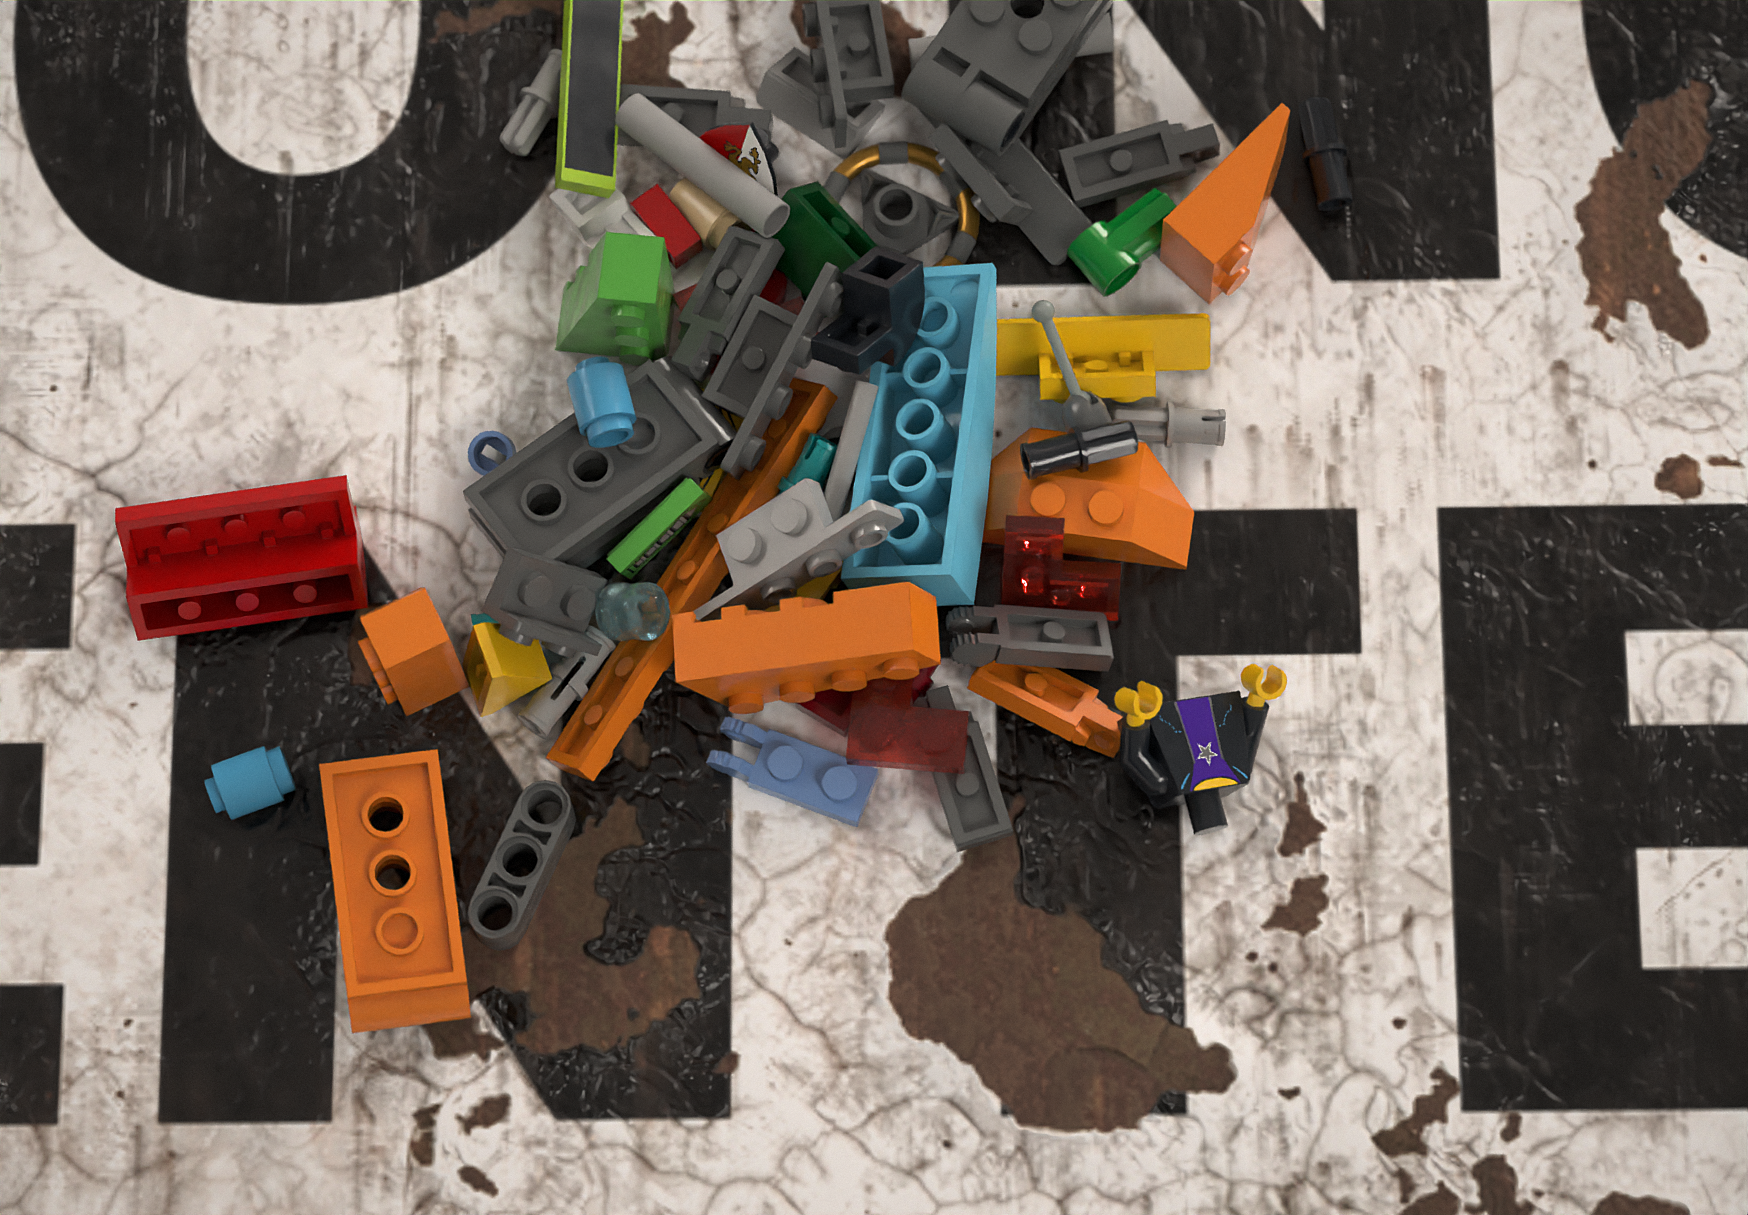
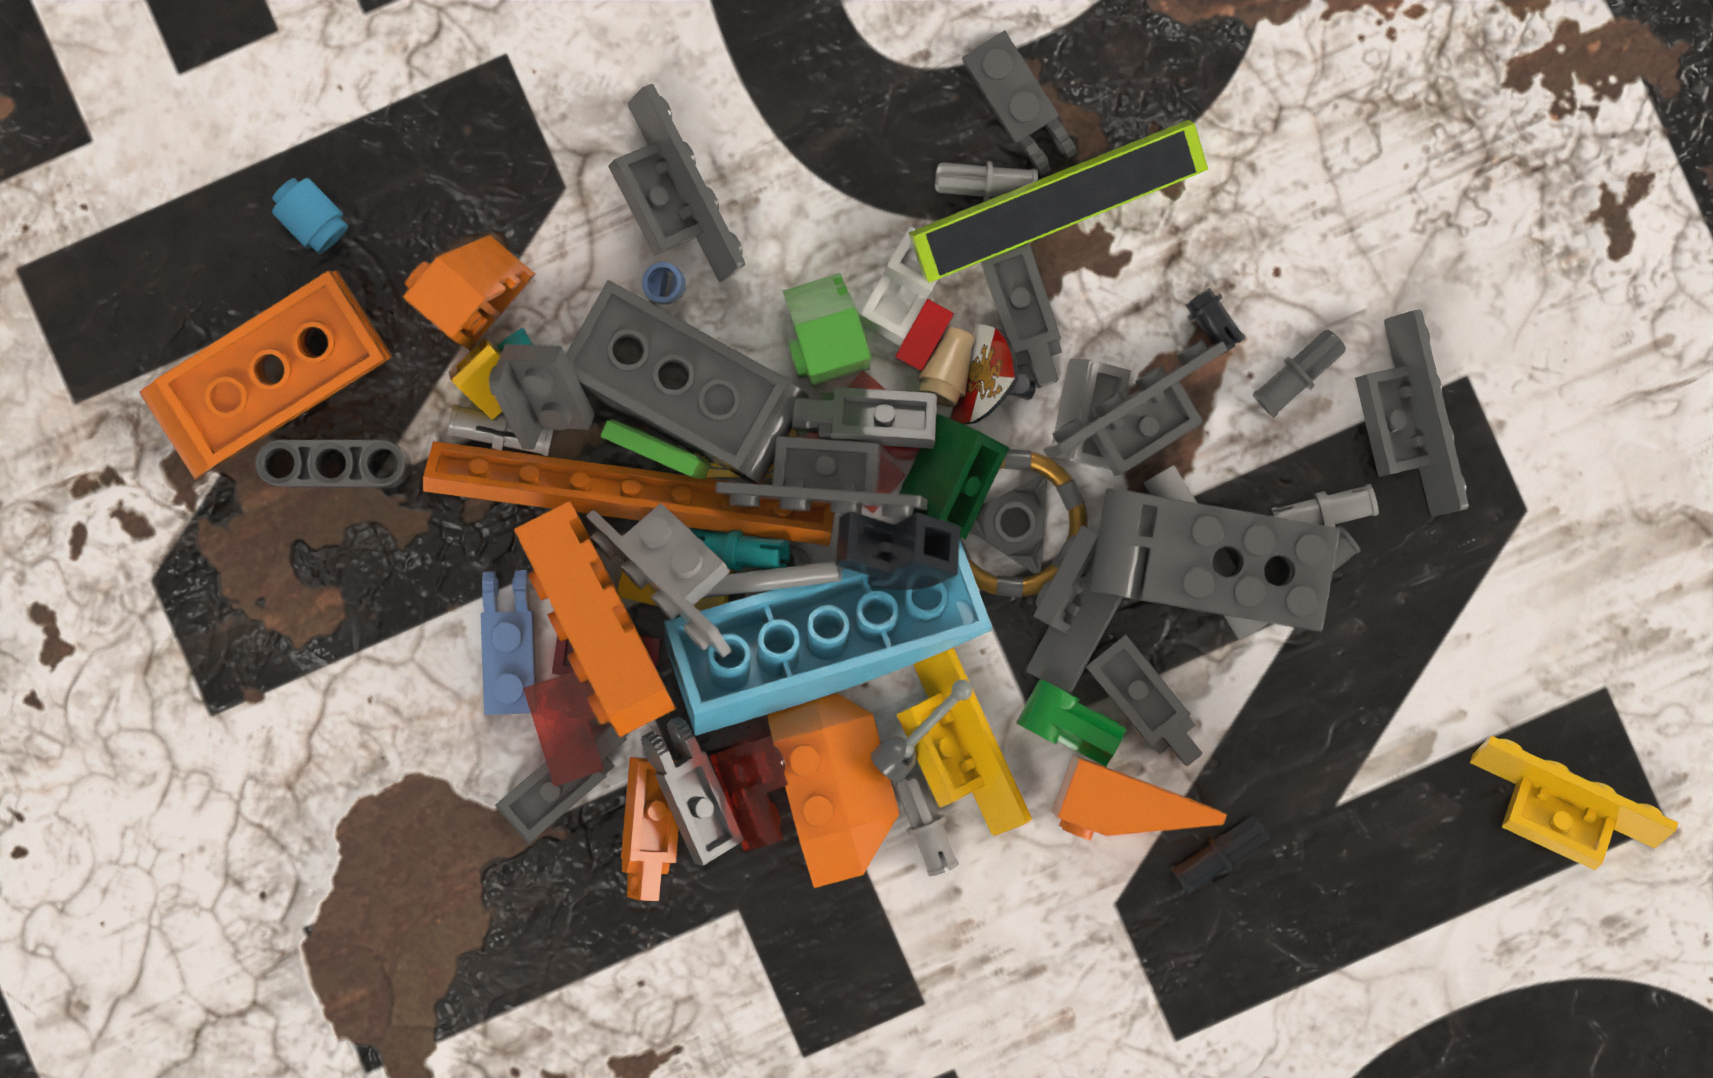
camera: 60 degrees right, 15 degrees up
red brick [115,475,368,641] -> none
dark azure brick [567,357,636,448] -> none
clear light blue wheel [595,582,670,641] -> none
light grey piece [615,93,790,238] -> none
black axle [1020,420,1138,480] -> none
torso [1114,664,1287,835] -> none
none -> dark grey bracket [608,84,745,282]
none -> dark grey hinge [961,30,1078,176]

